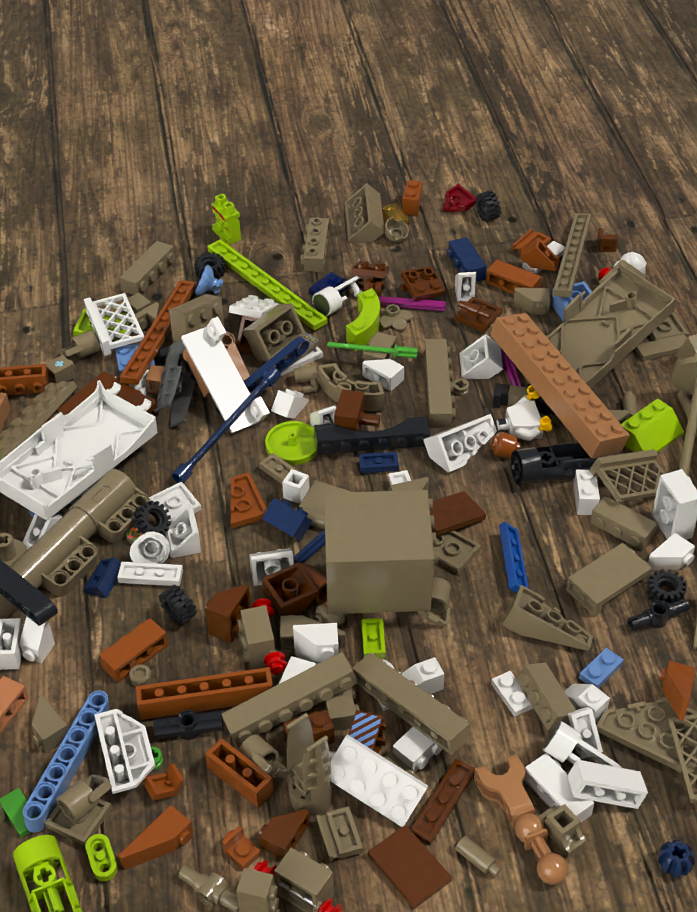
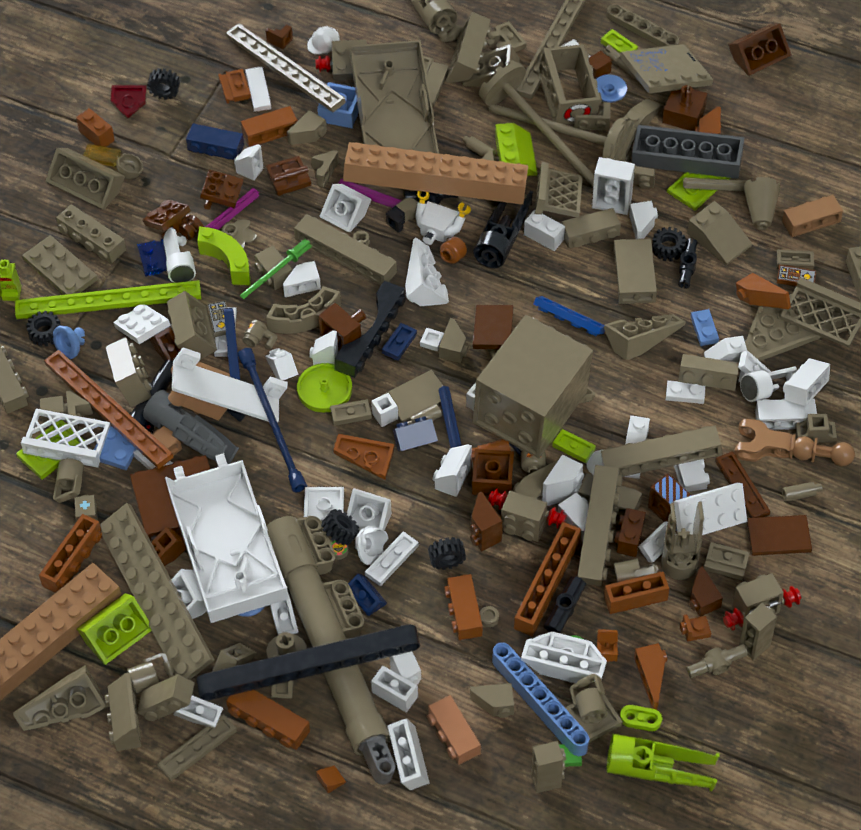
camera: 55 degrees left, 10 degrees up
dark orange slope [520,237,559,271] -> none
none -> dark tan plate [22,235,98,295]

